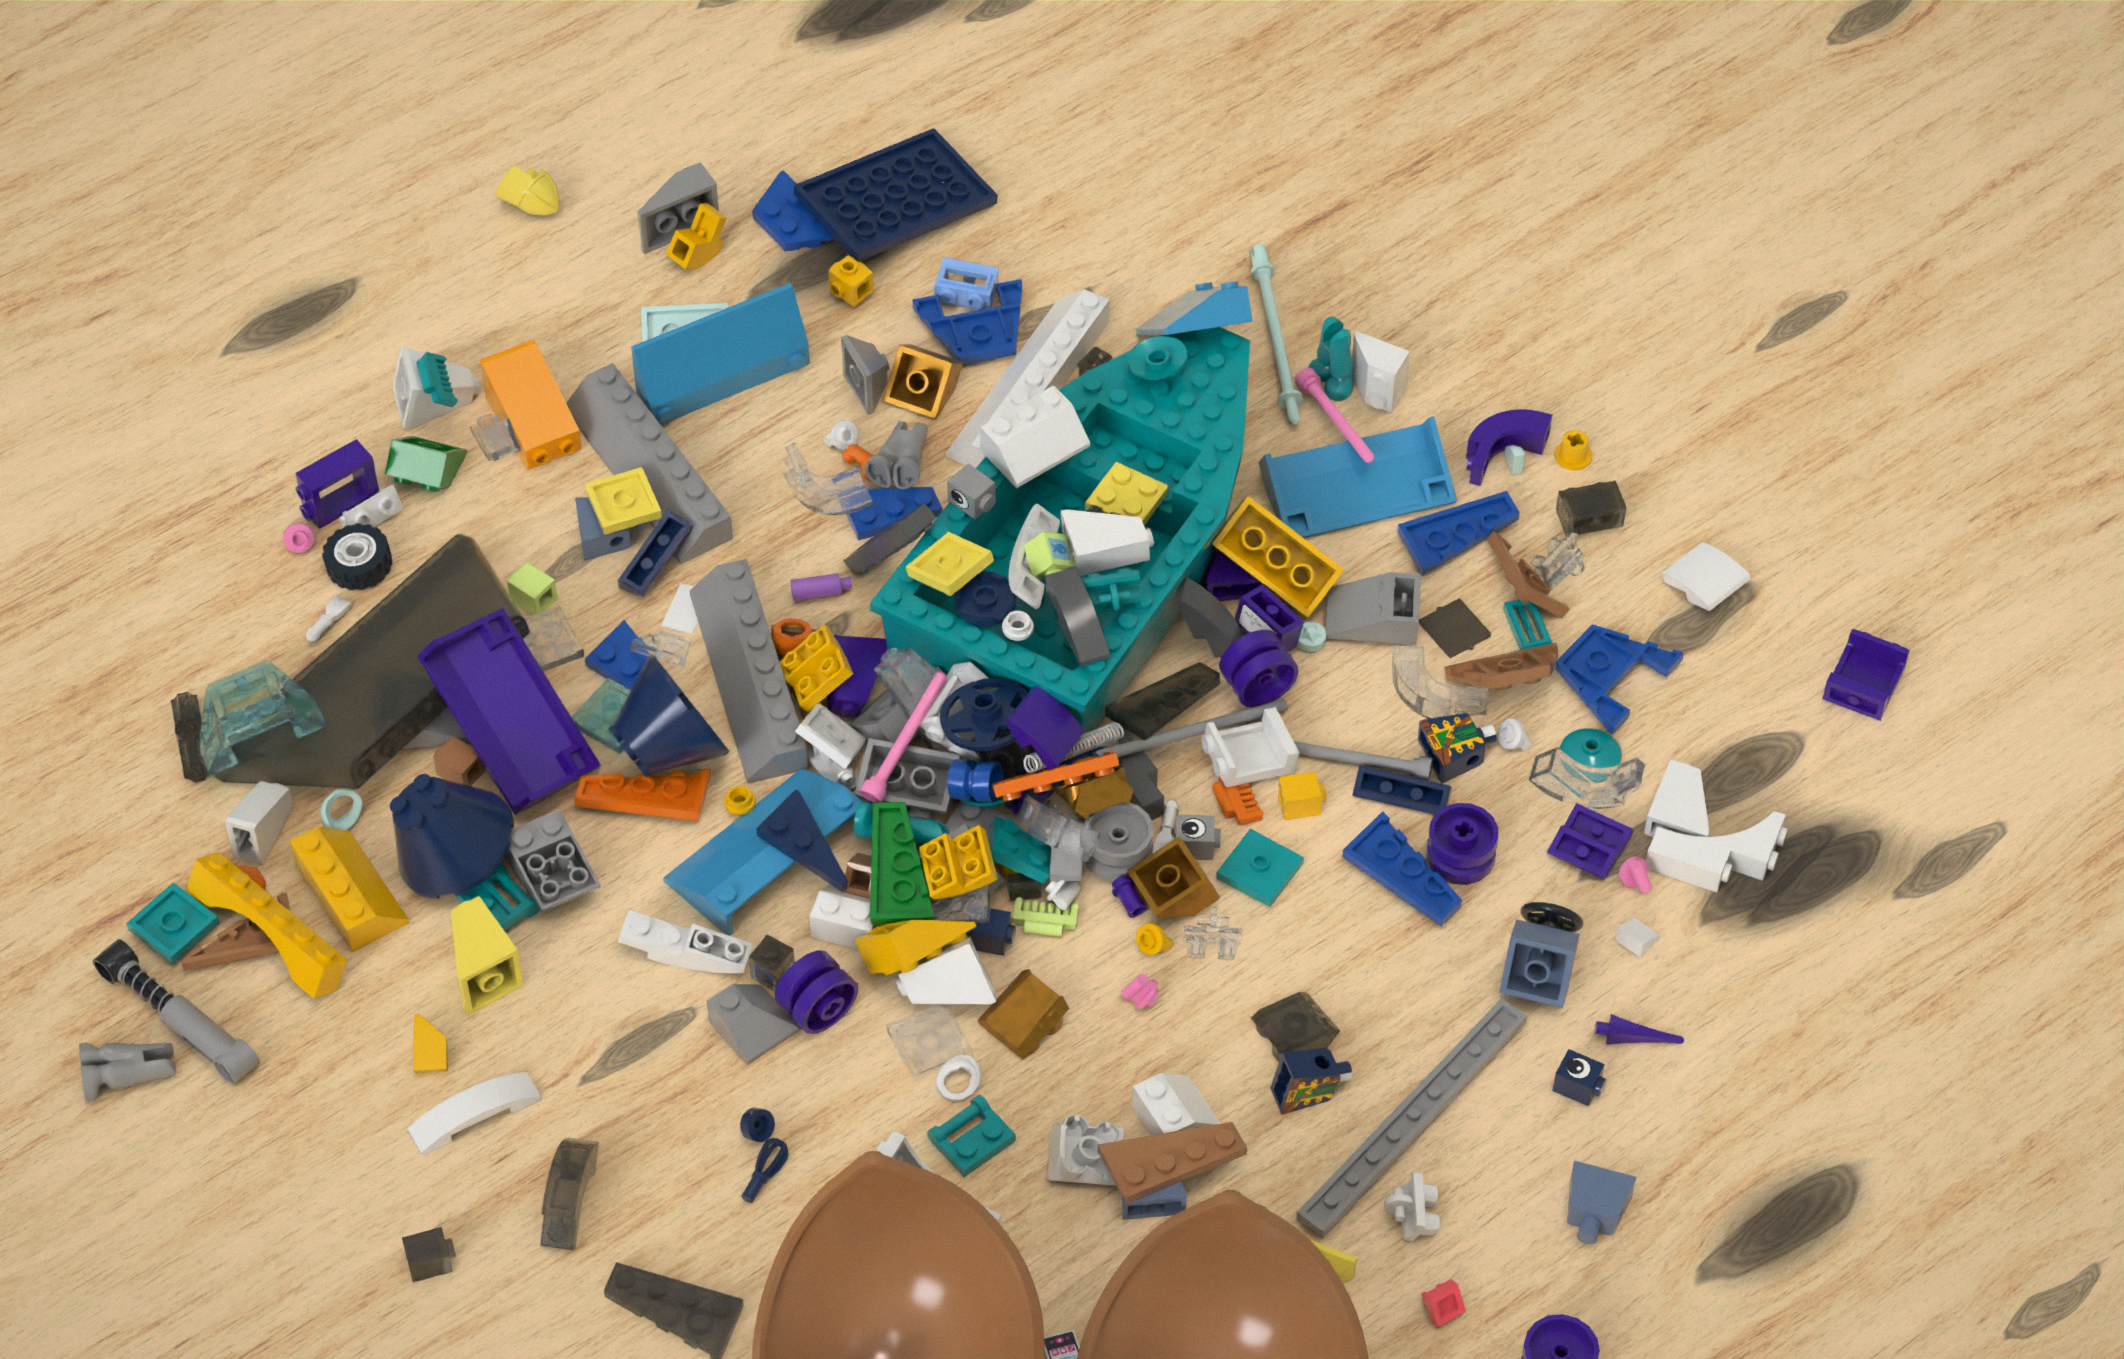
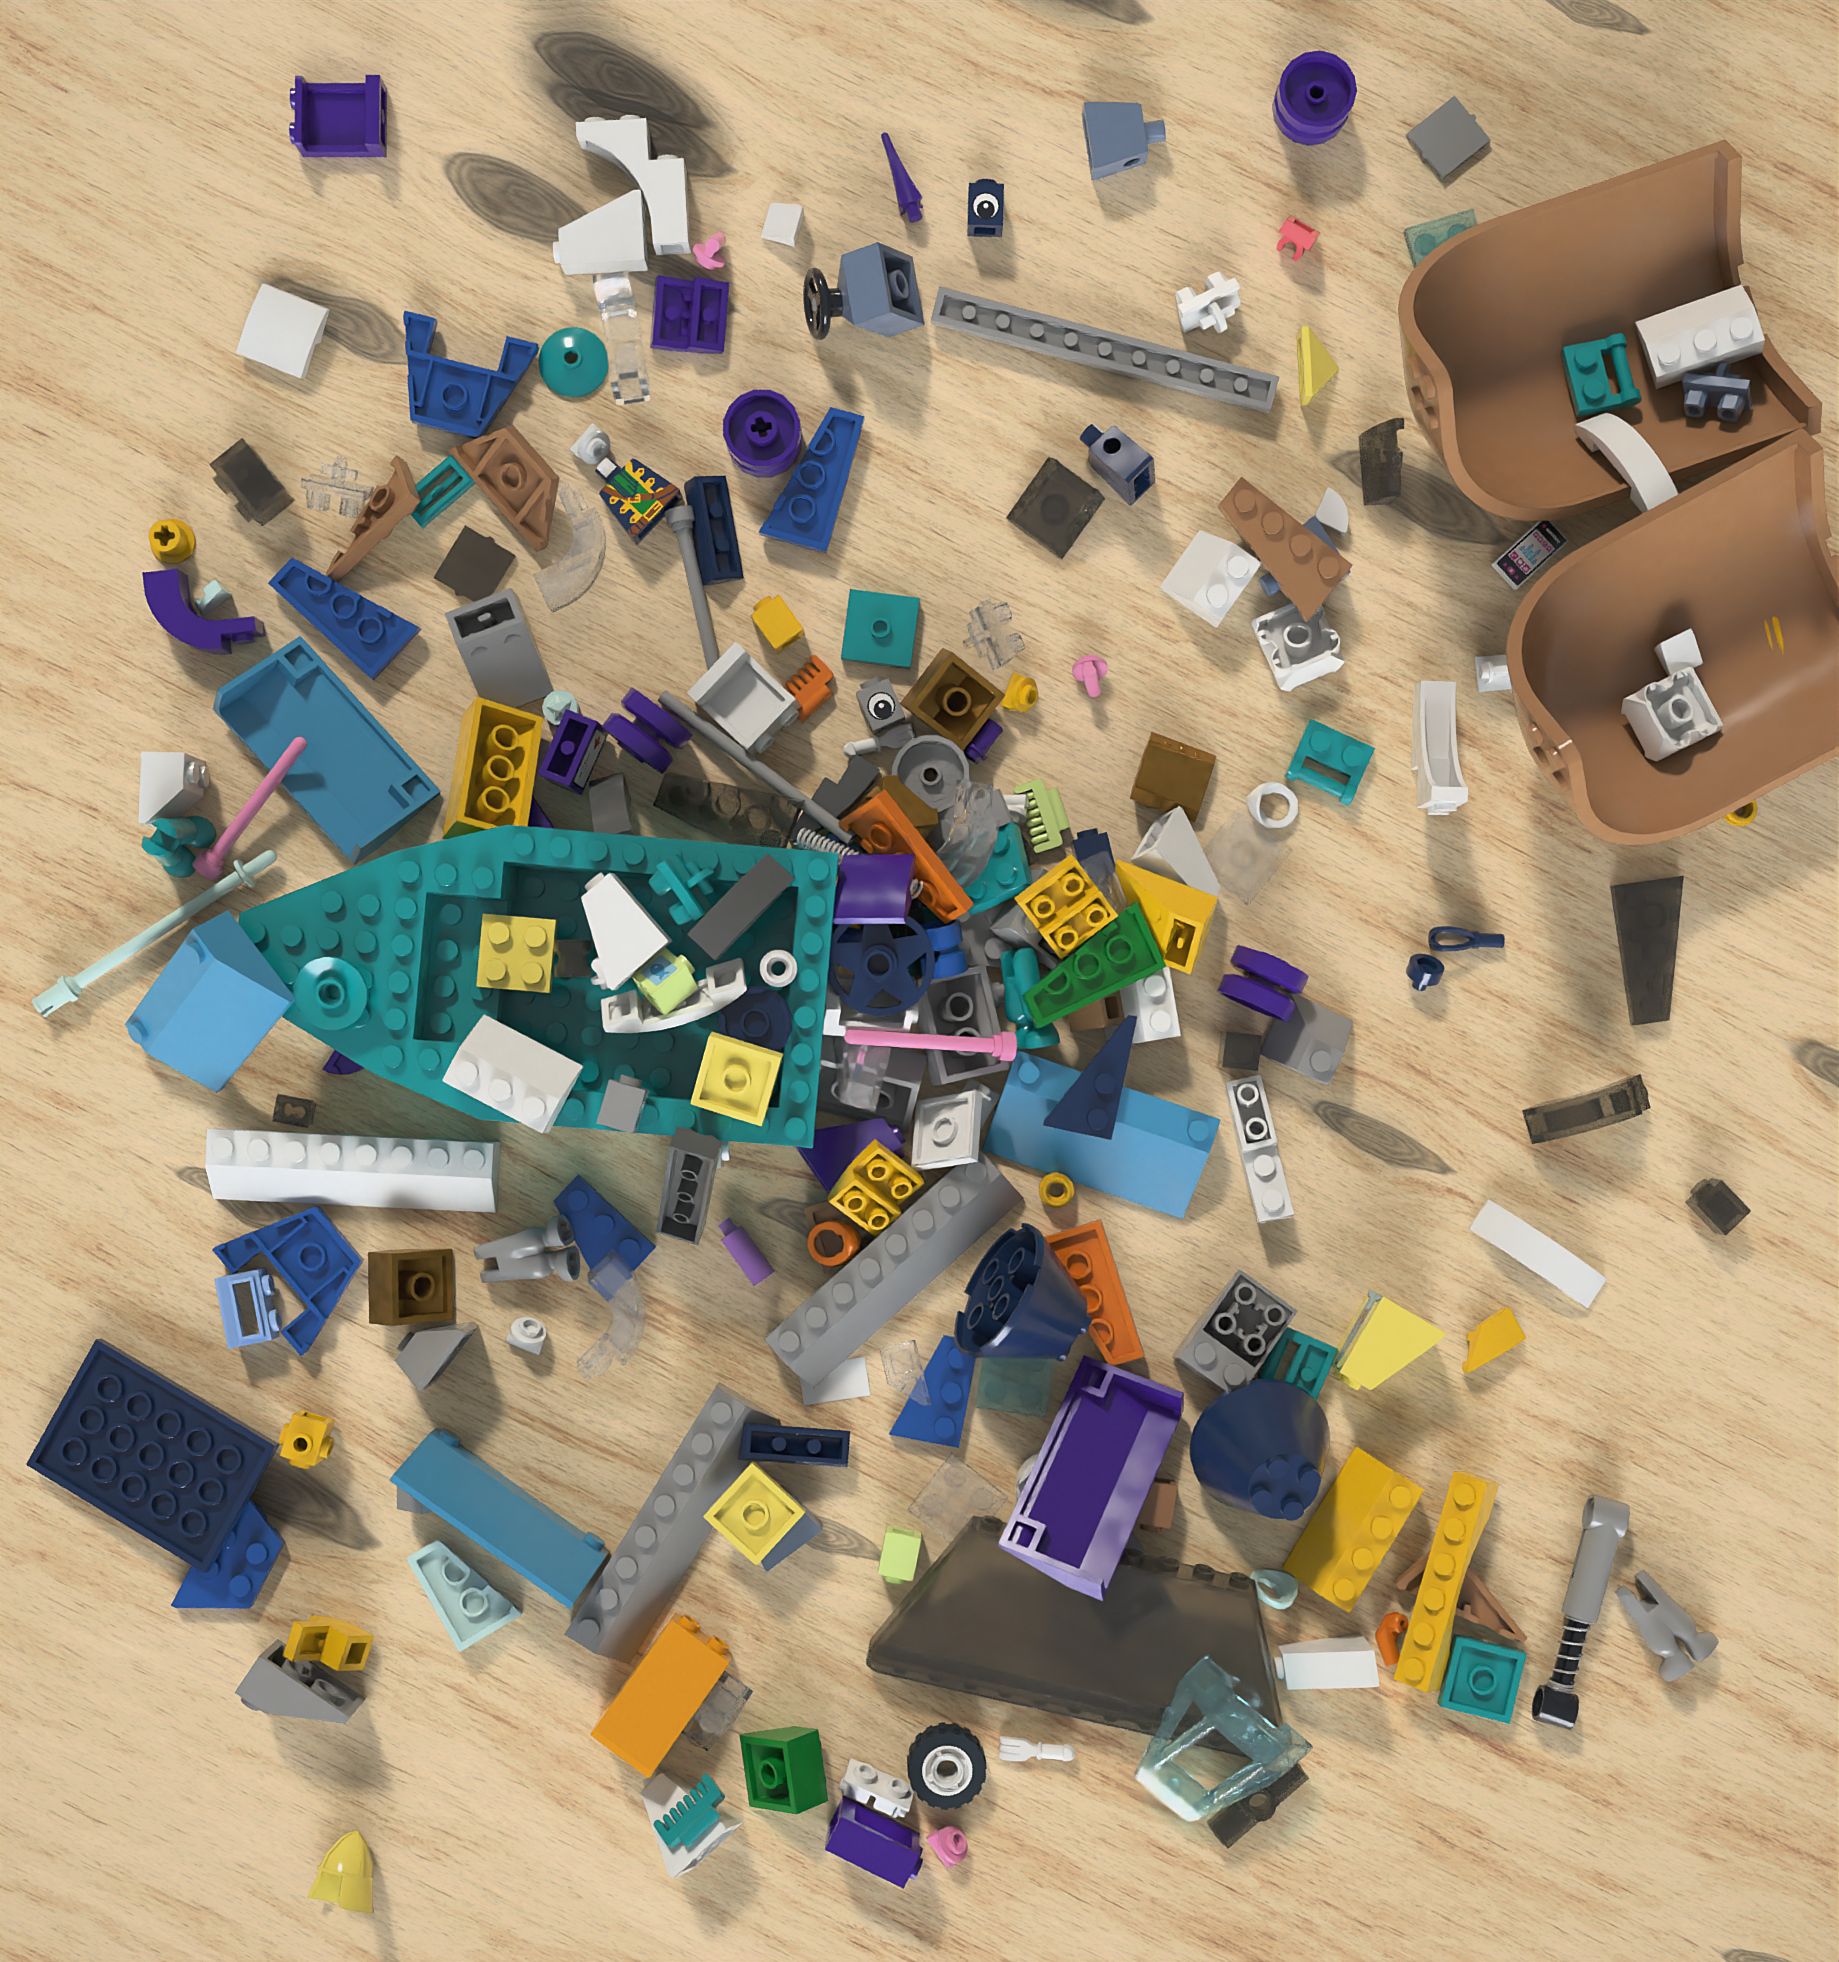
camera: 115 degrees left, 35 degrees up
orange arm [842,444,873,481] -> none

